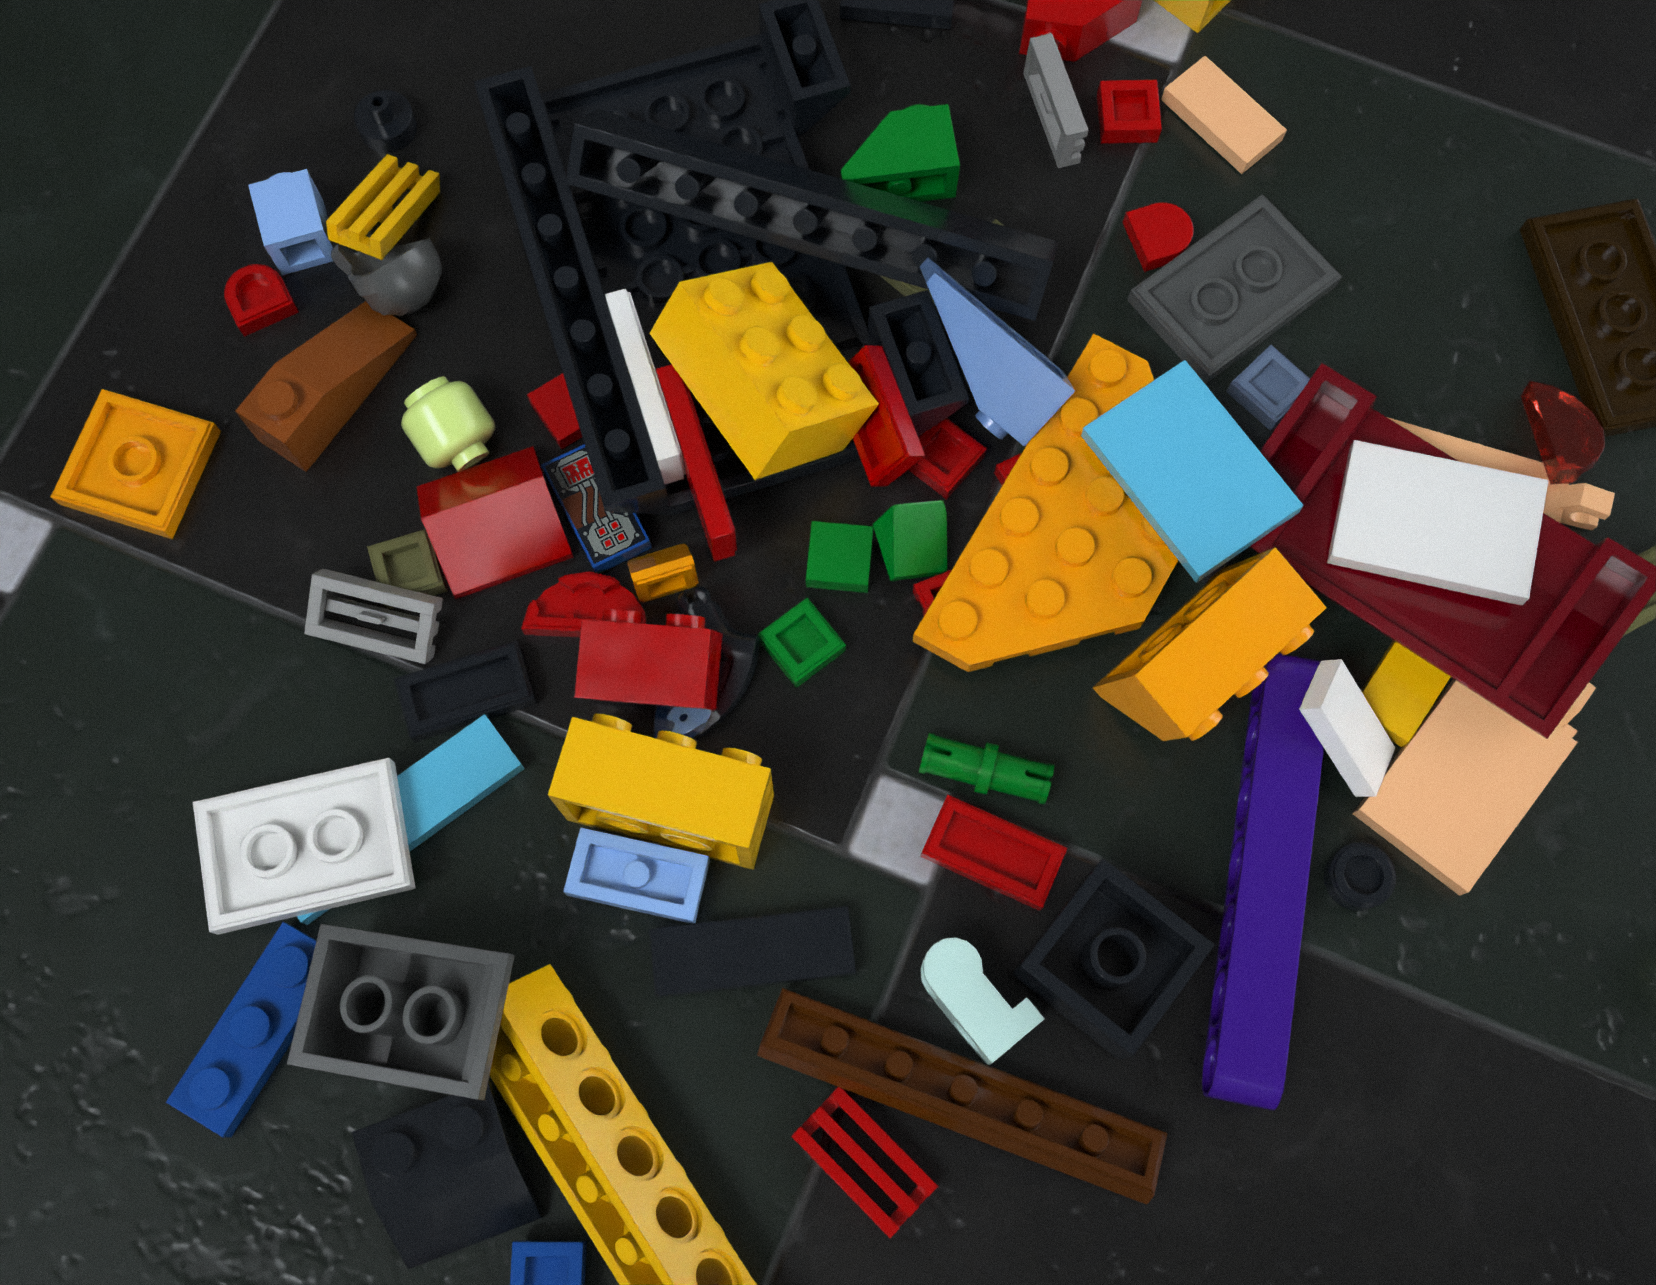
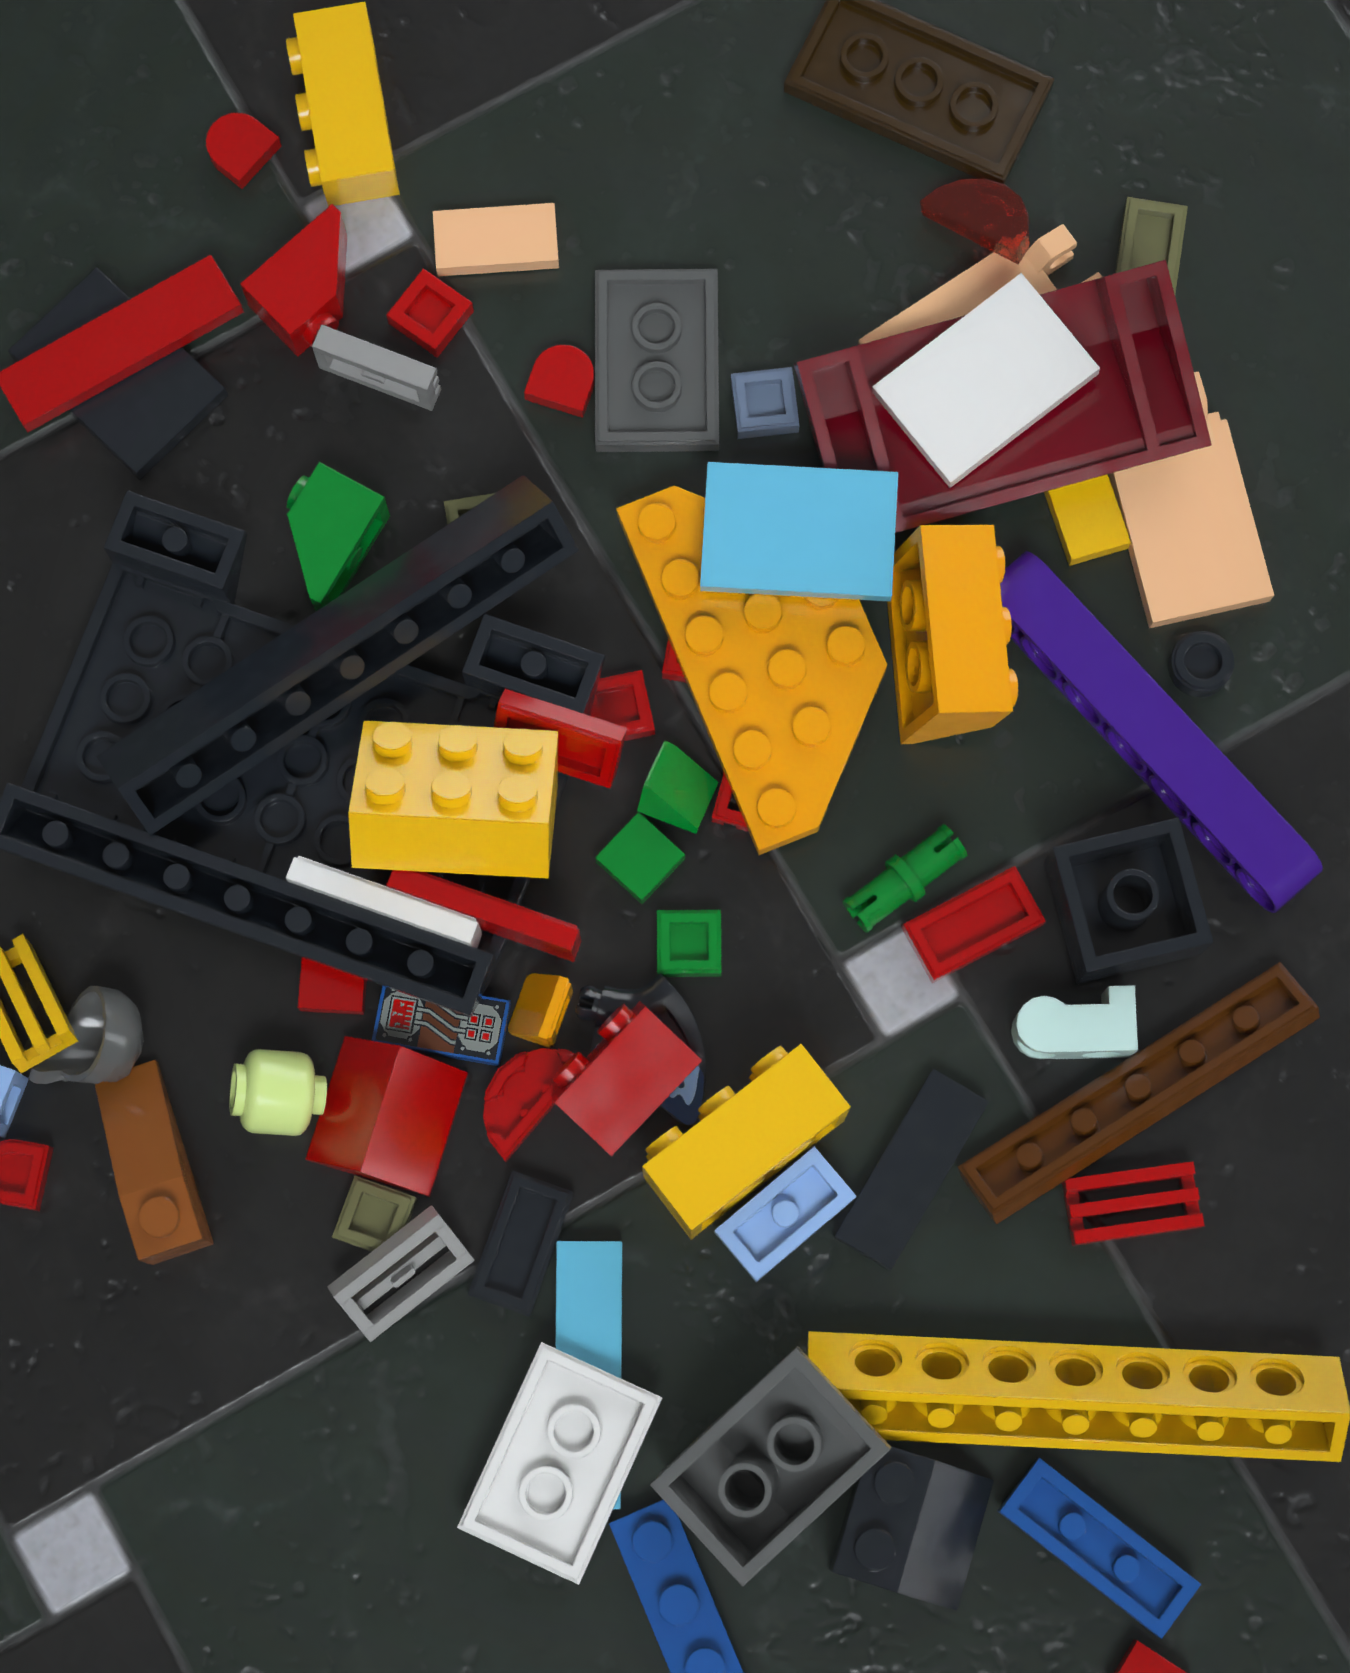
camera: 50 degrees left, 5 degrees up
light orange tile [50,389,221,539] -> none
medium blue slope [920,257,1075,447] -> none
white tile [1299,659,1395,797] -> none

